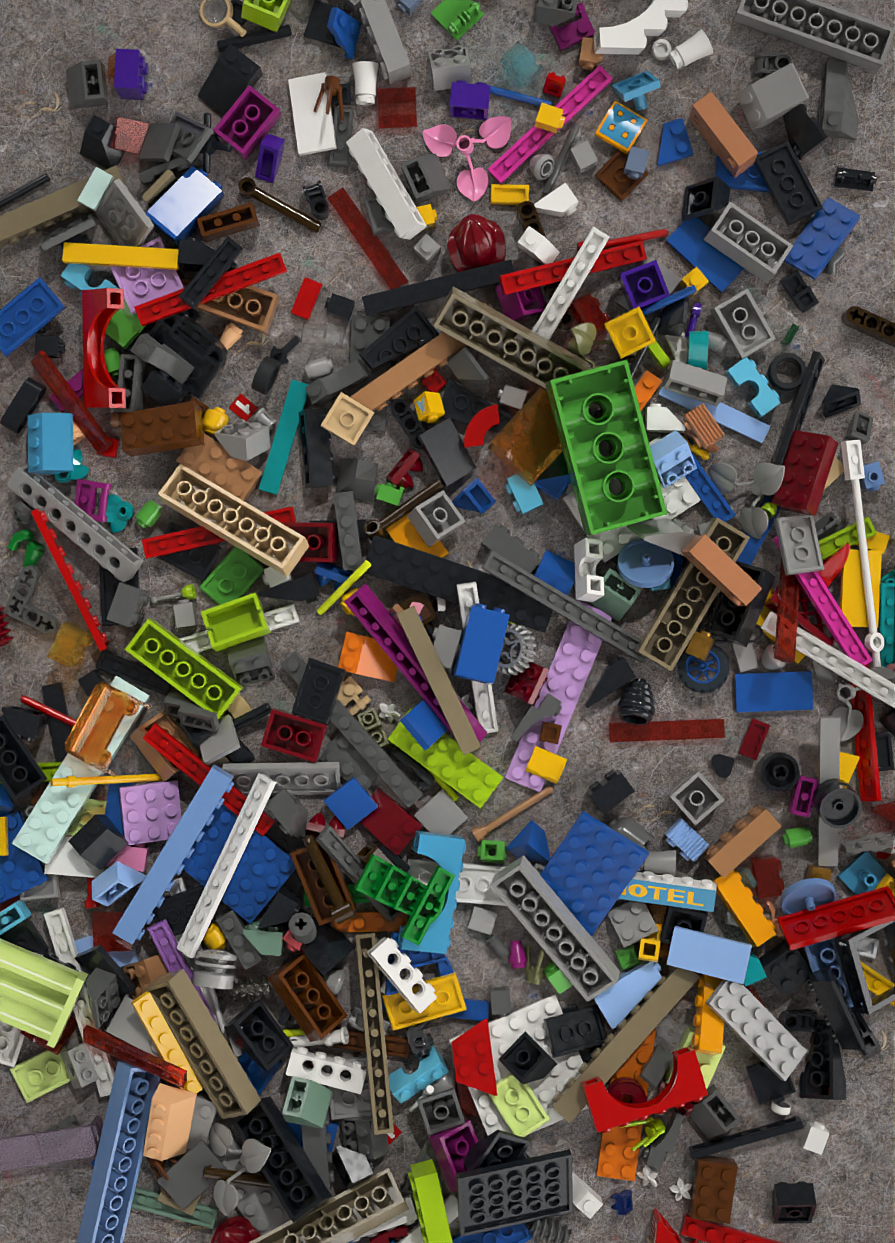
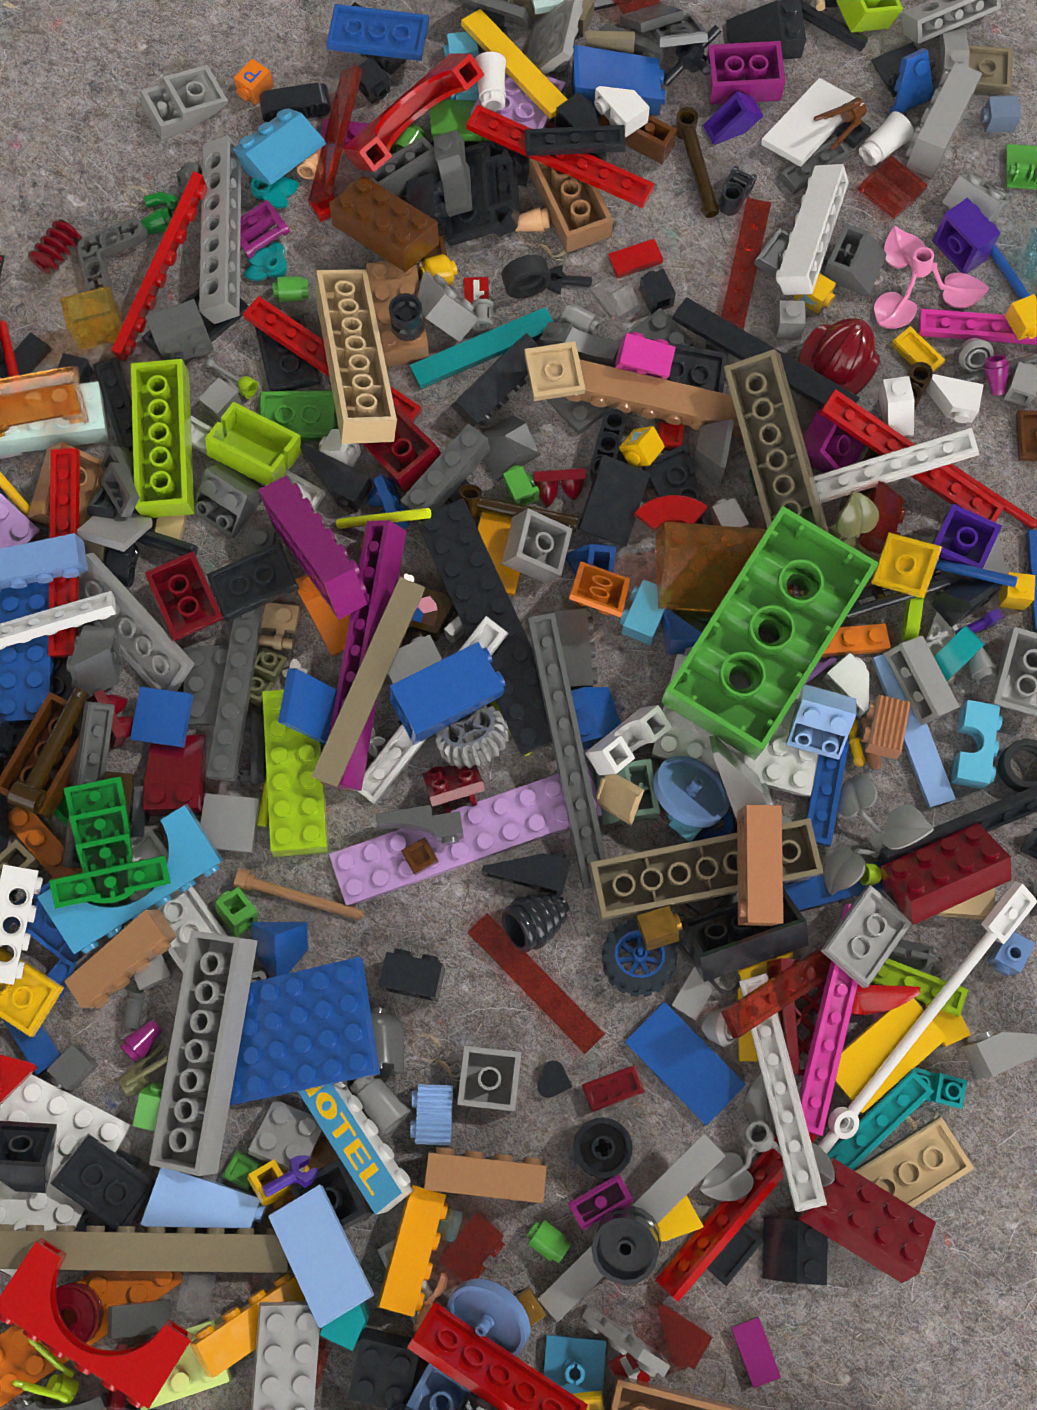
camera: 50 degrees right, 15 degrees down
yellow piece [525,746,567,784] -> none
none -> medium nougat brick [64,910,178,1009]
none -> magenta brick [258,476,367,620]
none -> dark purple bar [262,1155,317,1197]
none -> black wheel [389,293,425,341]
none -> white plant [474,52,506,112]
none -> orange slope [567,561,630,617]
none -> white slope [594,86,650,138]
none -> tan piece [596,774,644,826]
none -> dark pink brick [614,332,676,380]
none -> magenta cone [983,355,1009,396]

